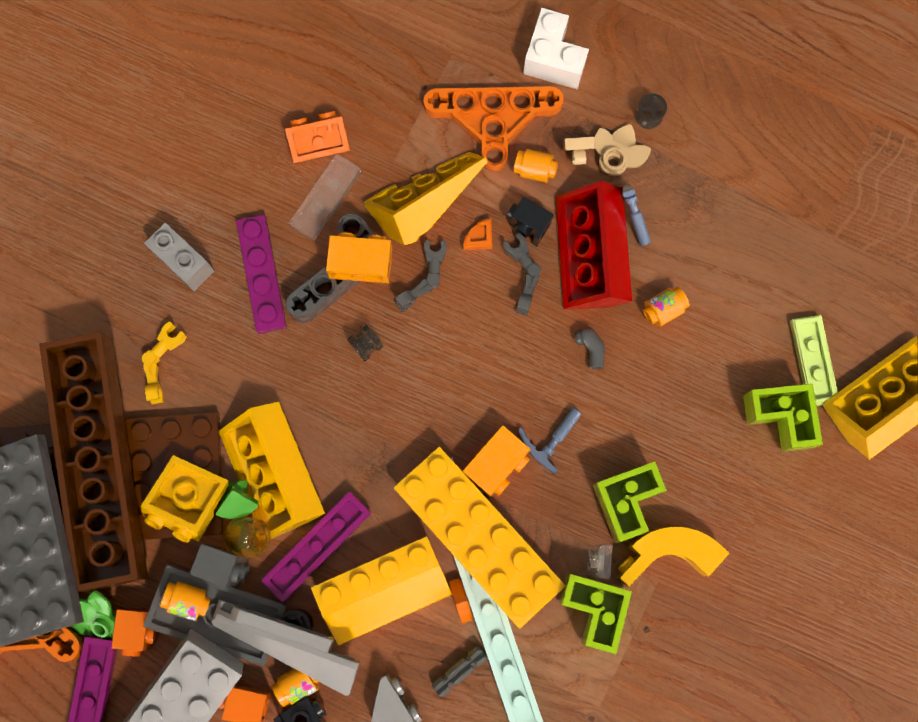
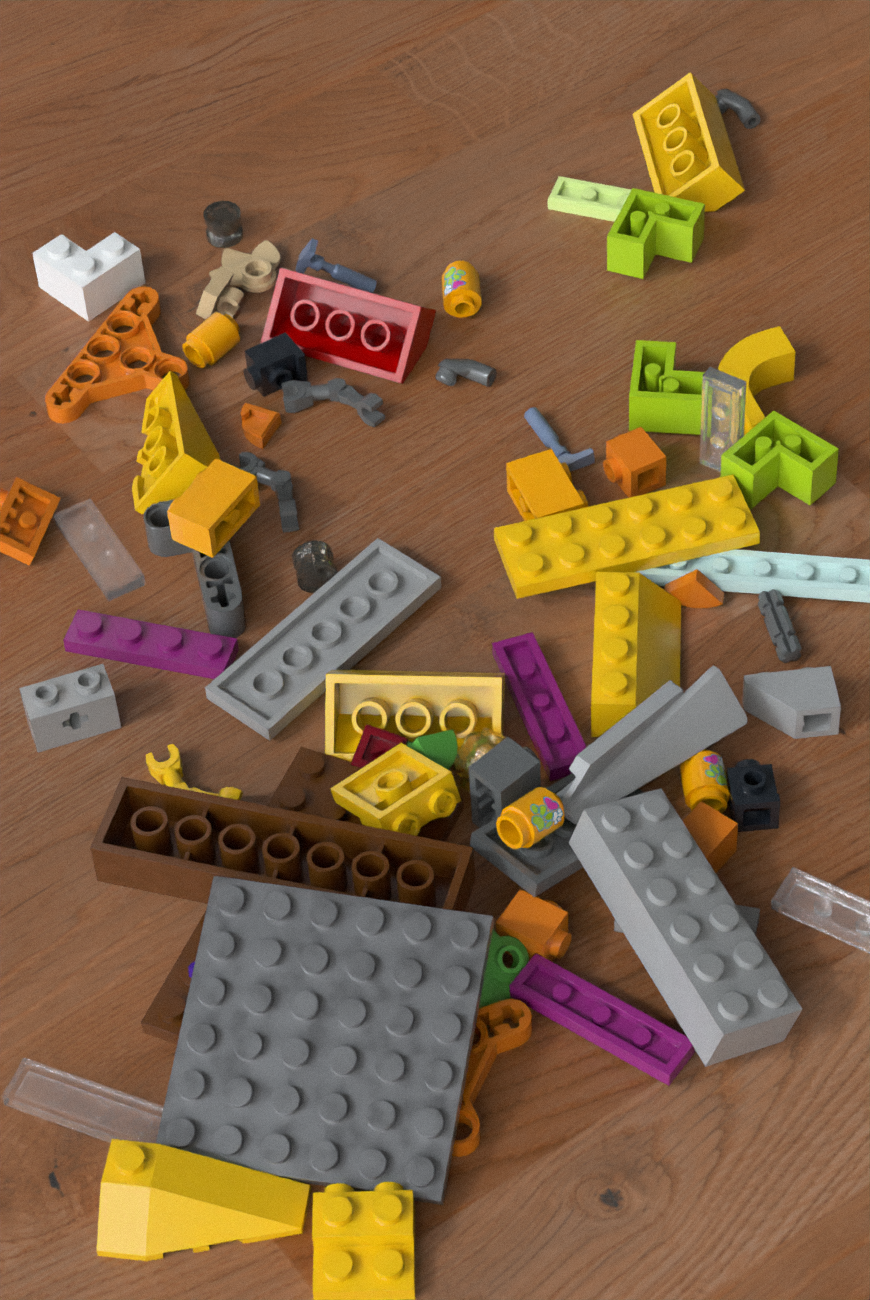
camera: 60 degrees left, 30 degrees down
none -> light grey plate [205,538,441,741]
none -> dark red tile [350,724,408,768]
none -> orange brick [603,427,666,498]

